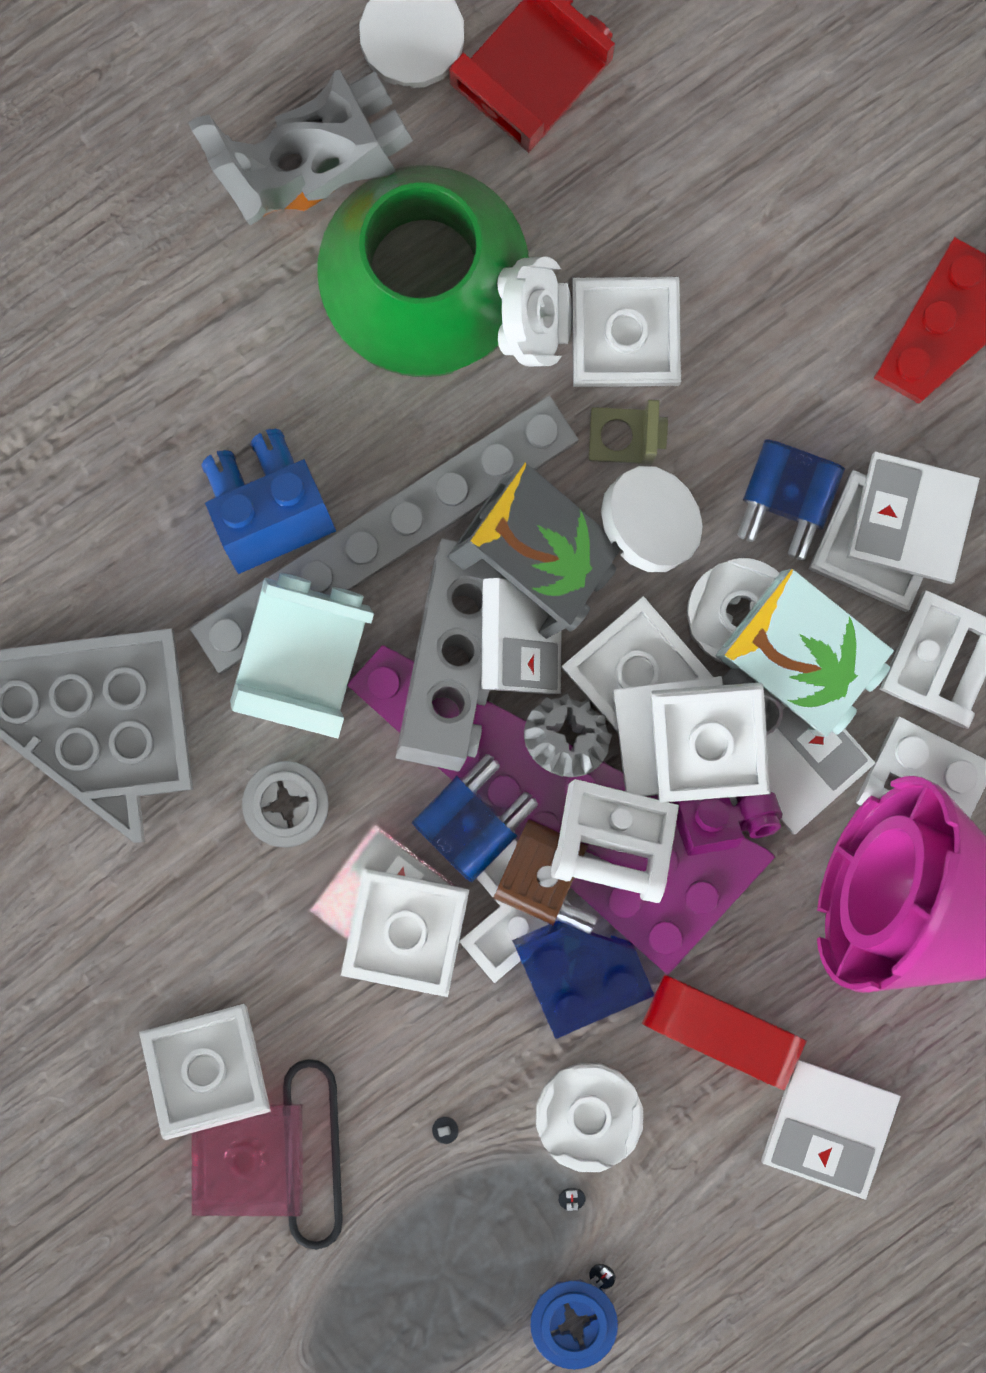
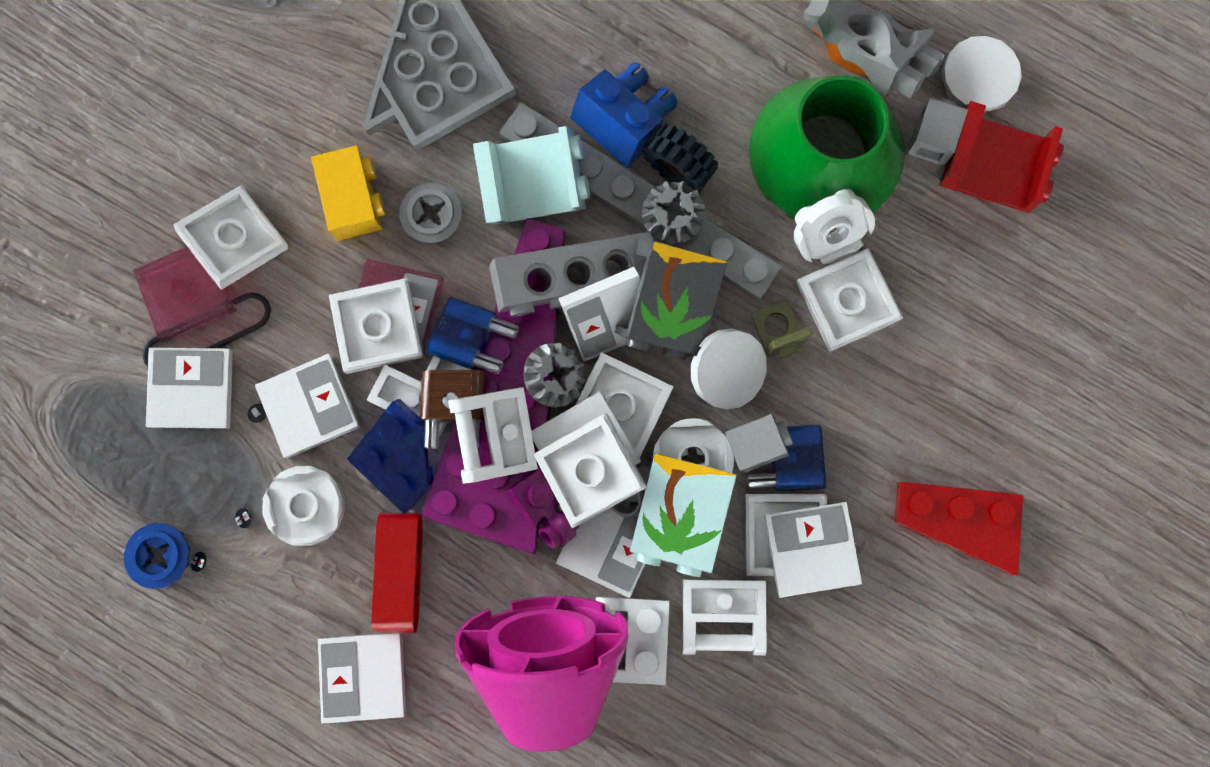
camera: 75 degrees right, 5 degrees down
none -> white tile [146,348,233,429]
none -> white tile [255,354,361,459]
none -> yellow brick [311,145,386,241]
none -> black bush [642,123,718,193]
none -> light grey gear [642,180,705,244]
none -> light grey brick [725,414,793,473]
none -> light grey brick [907,98,968,166]

